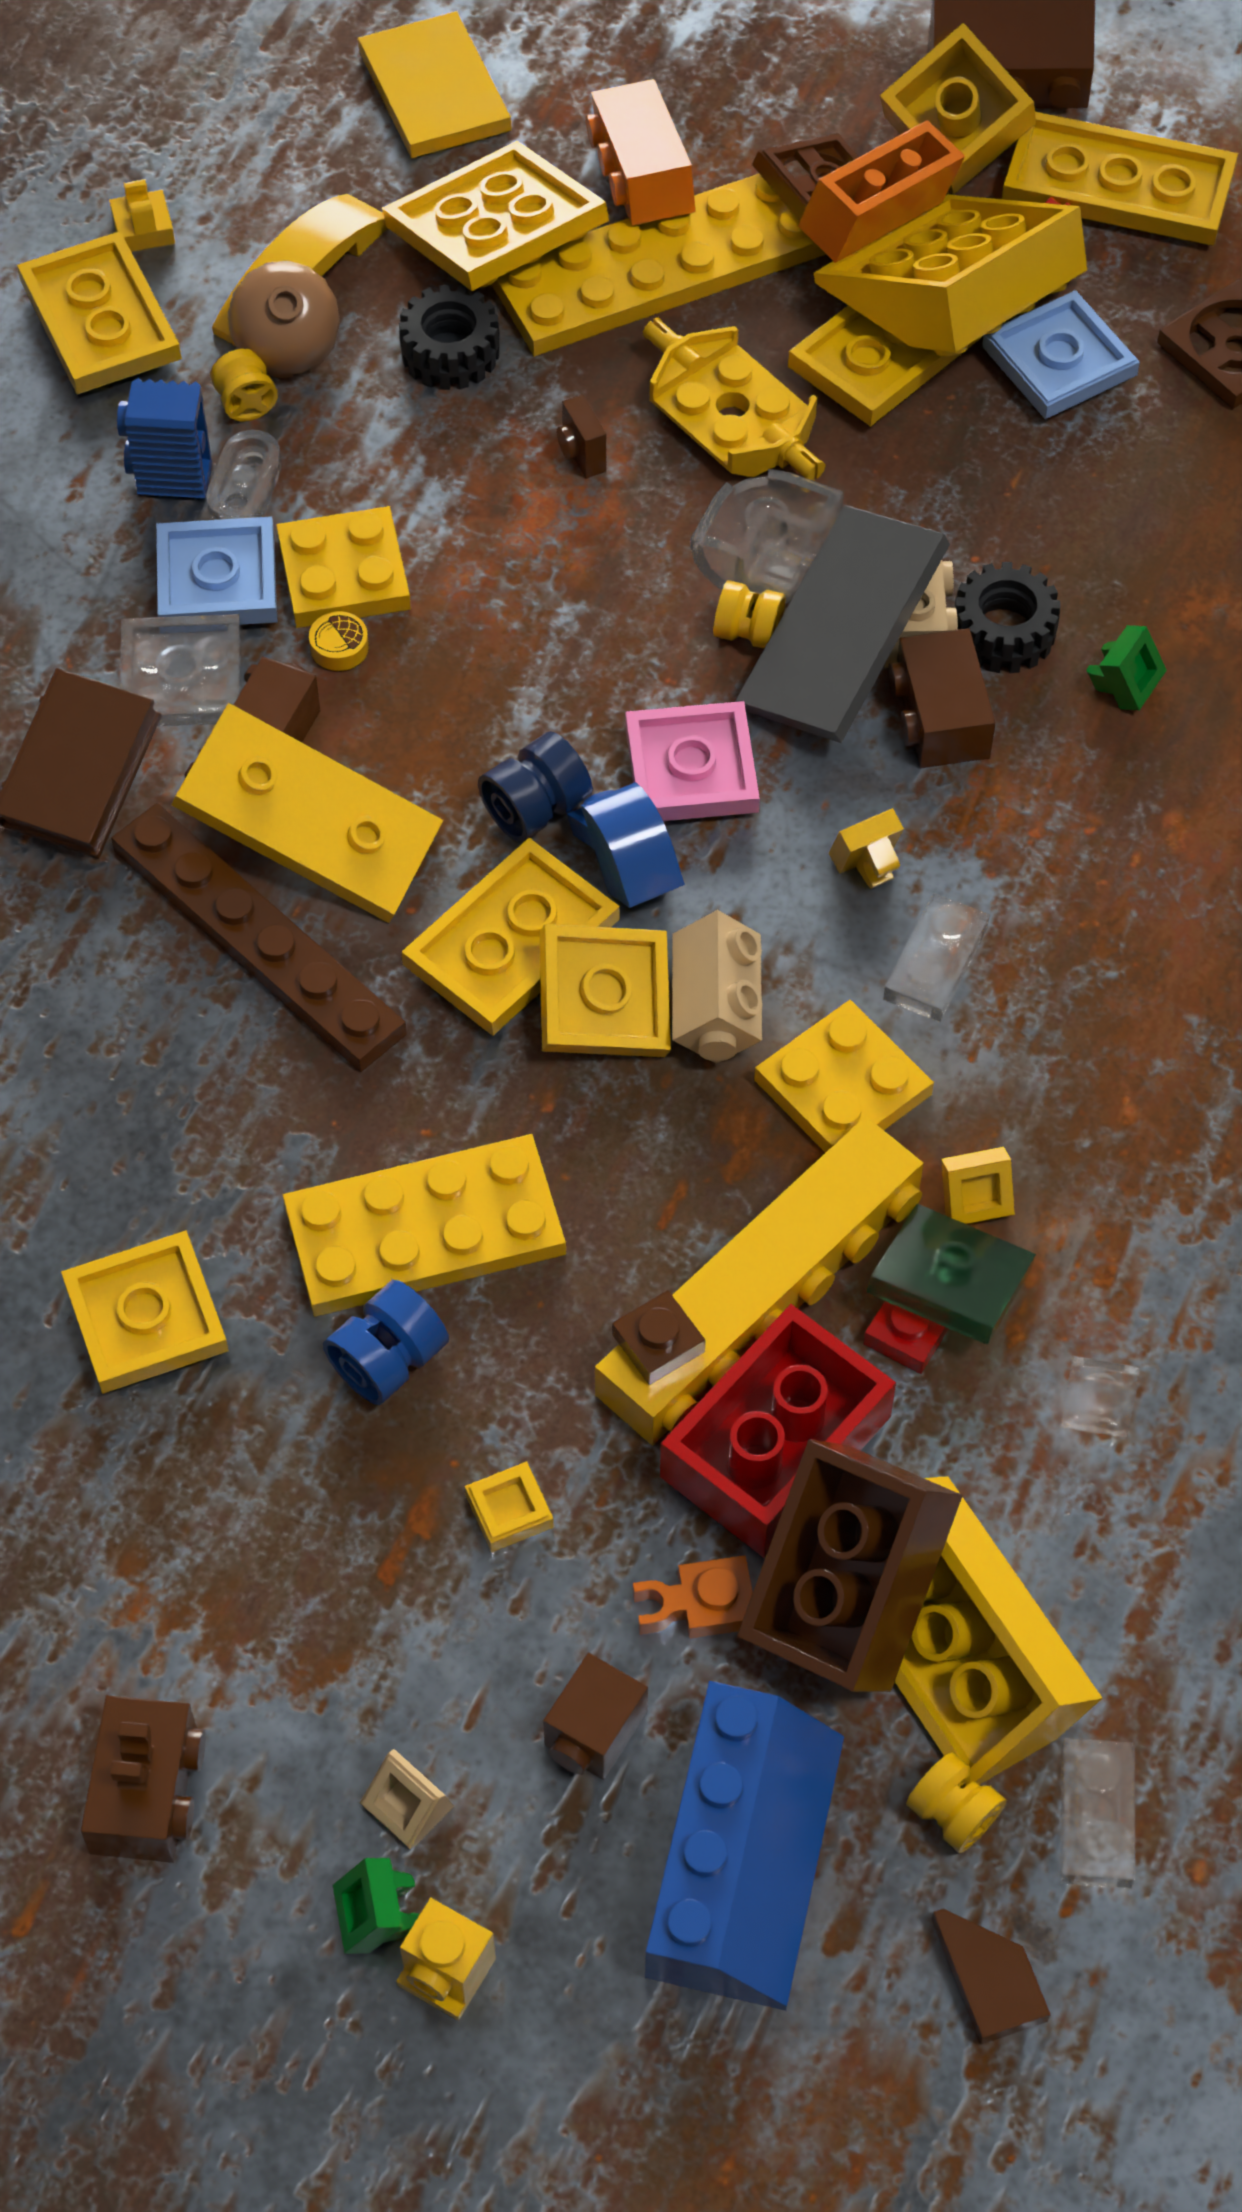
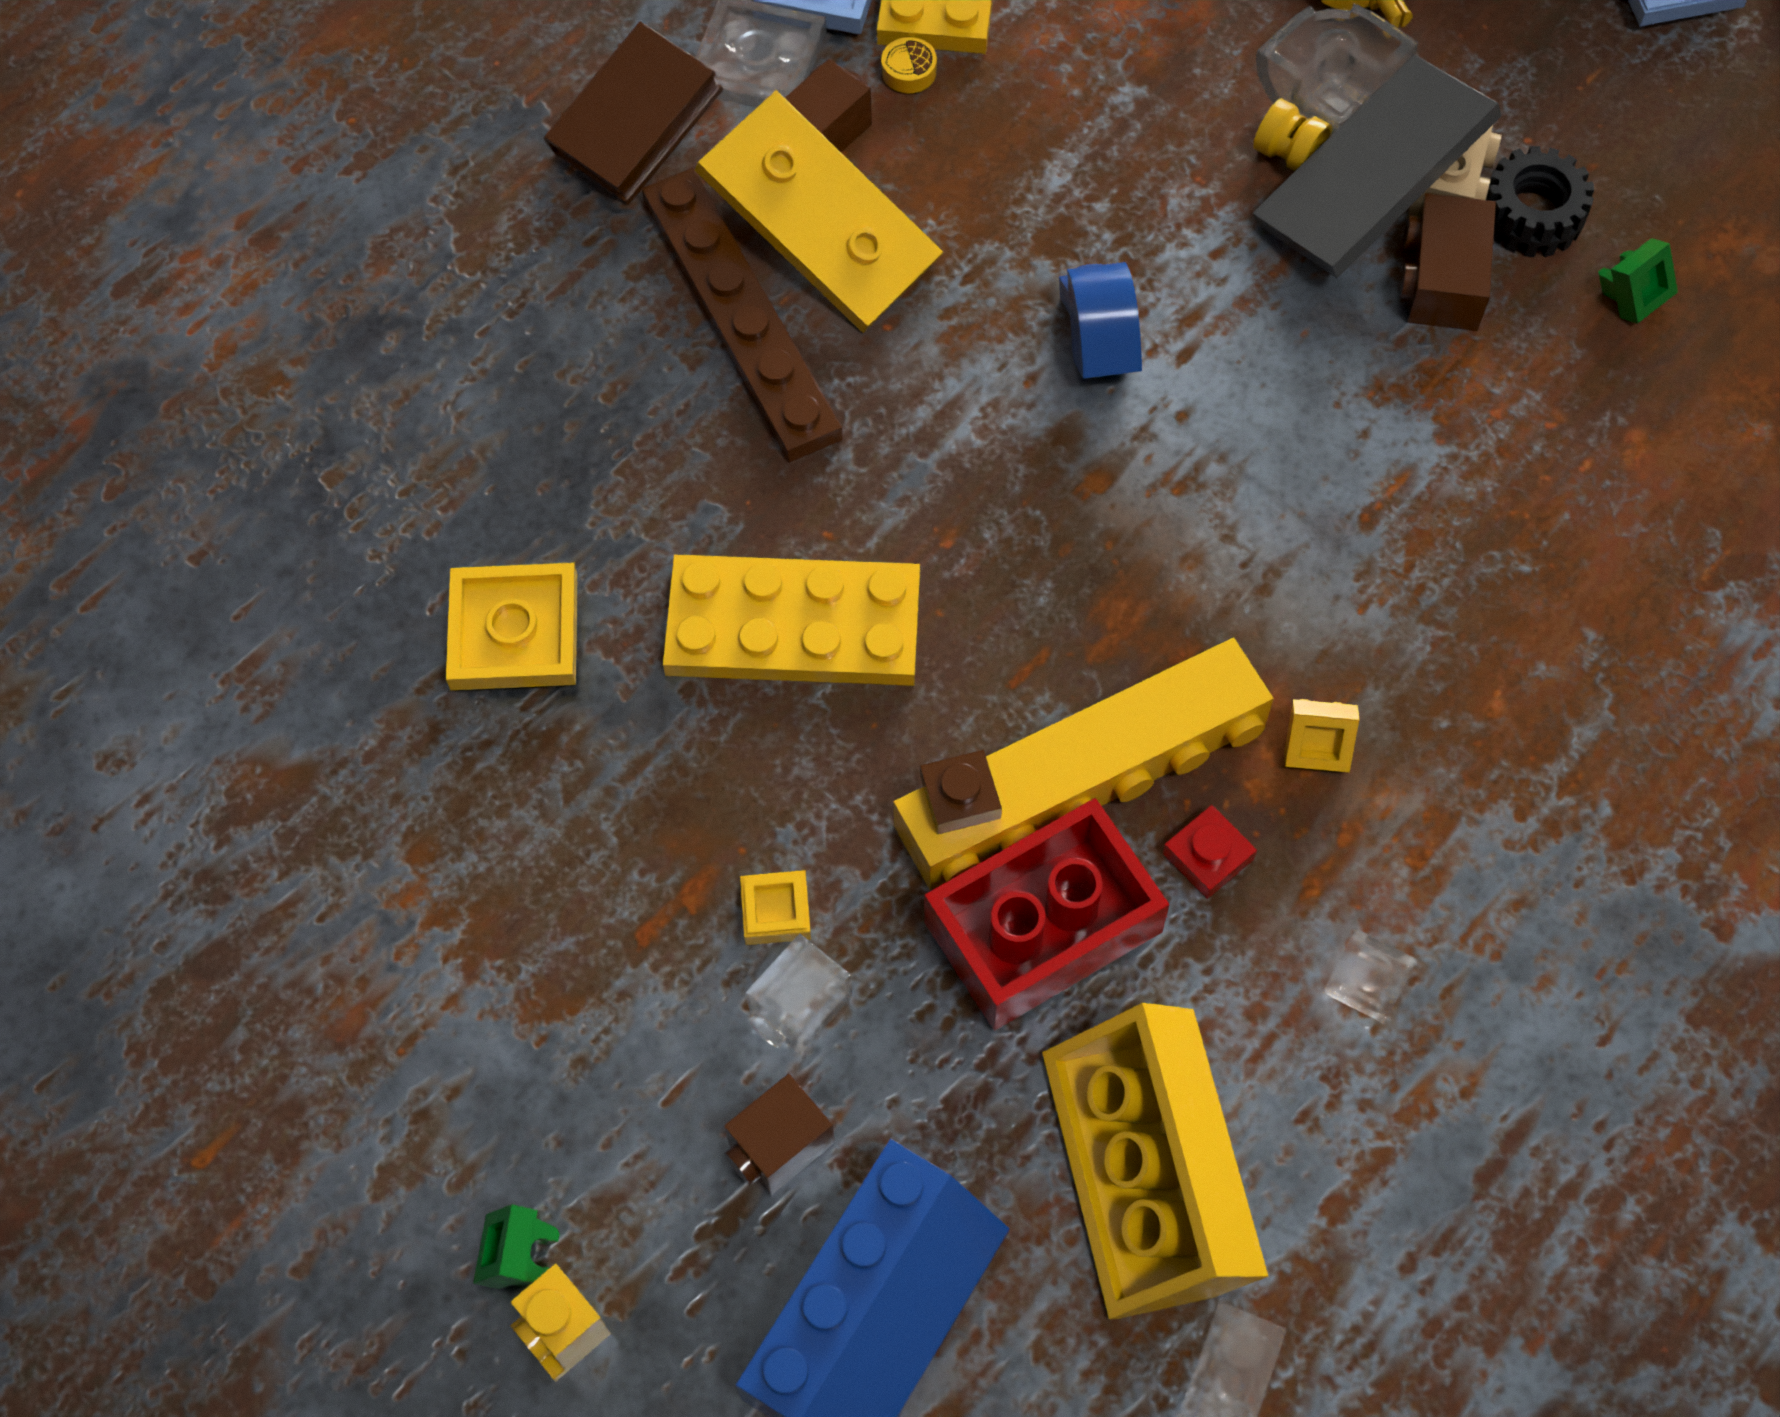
camera: 20 degrees right, 5 degrees up
reddish brown brick [81,1695,206,1863] -> none
blue wheel [322,1279,449,1406] -> none
tan slope [360,1749,454,1849] -> none
yellow plate [402,838,620,1036] -> none
dark blue wheel [478,731,593,843] -> none
yellow plate [539,924,671,1057] -> none
bright pink plate [625,701,760,821] -> none
orange plate [633,1555,753,1639] -> none
tan brick [672,910,762,1063] -> none
reddish brown brick [737,1439,963,1692] -> none
yellow plate [754,999,934,1153] -> none
yellow tile [829,808,904,889] -> none
clear green plate [866,1204,1036,1345] -> none
clear plate [883,893,990,1022] -> none
yellow wheel [906,1752,1007,1853] -> none
none -> clear brick [746,934,853,1055]

